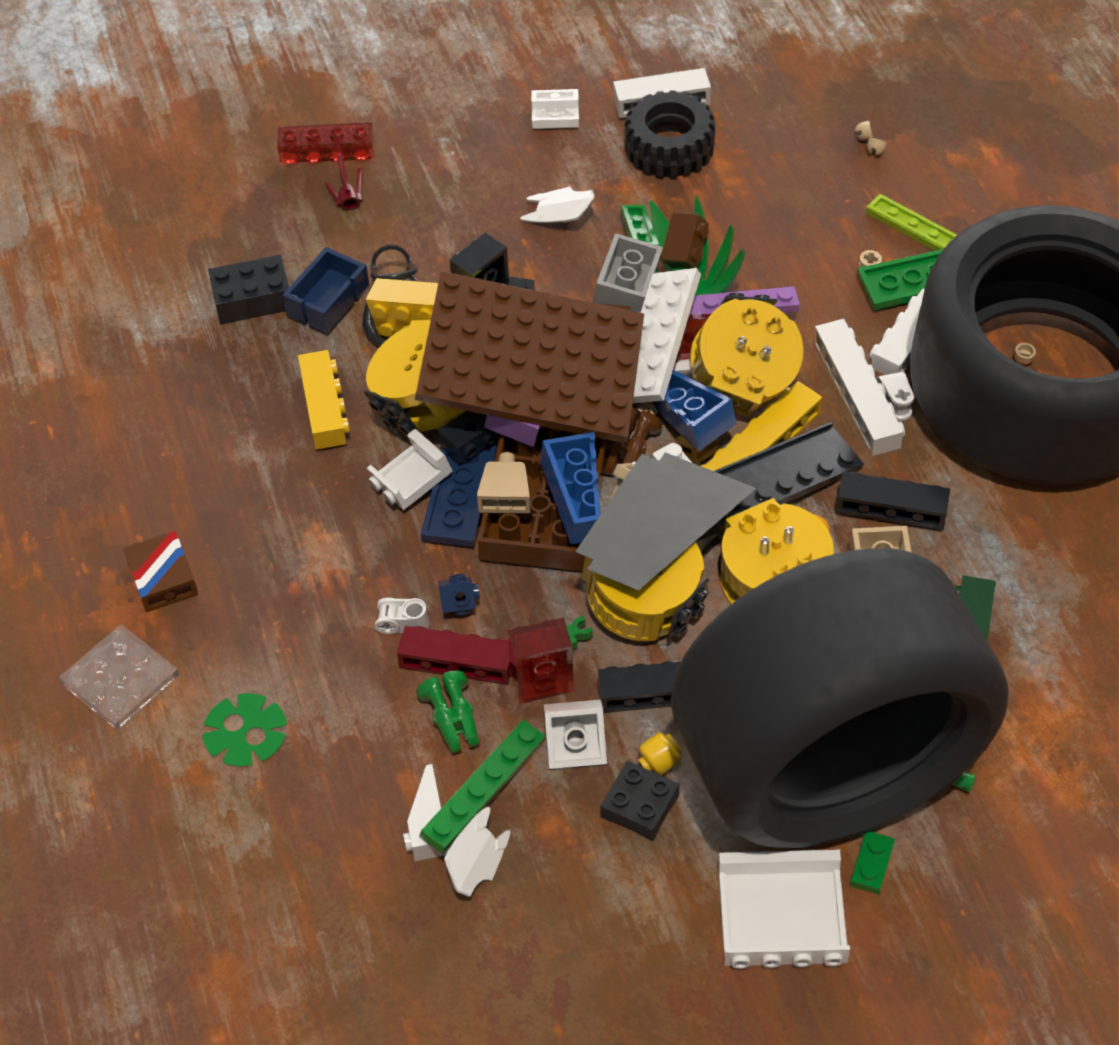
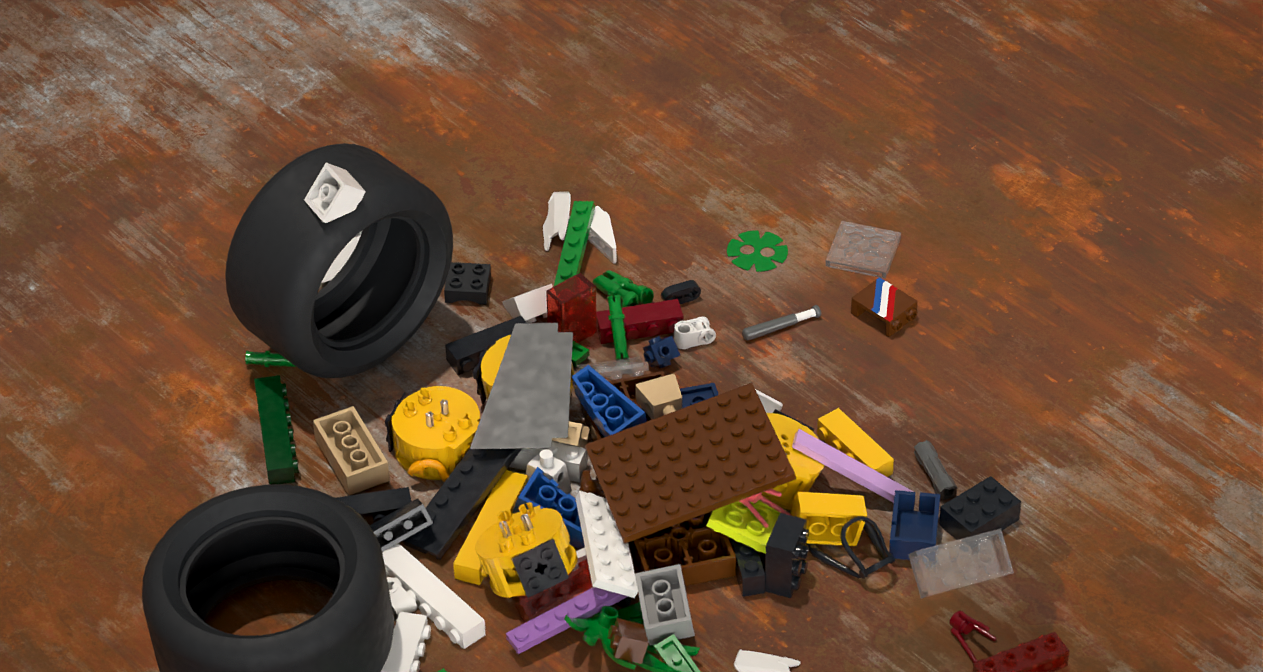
camera: 155 degrees right, 10 degrees down
yellow head [638,732,682,776] -> none
none -> white slope [304,163,366,223]
none -> black brick [369,498,433,552]
none -> clear plate [576,357,649,380]
none -> green pin [607,295,629,360]
none -> black beam [661,280,701,304]
none -> dark grey piece [742,305,821,341]
none -> lavender tile [792,429,913,503]
none -> clear brick [908,529,1014,599]
none -> dark grey axle [914,440,958,500]

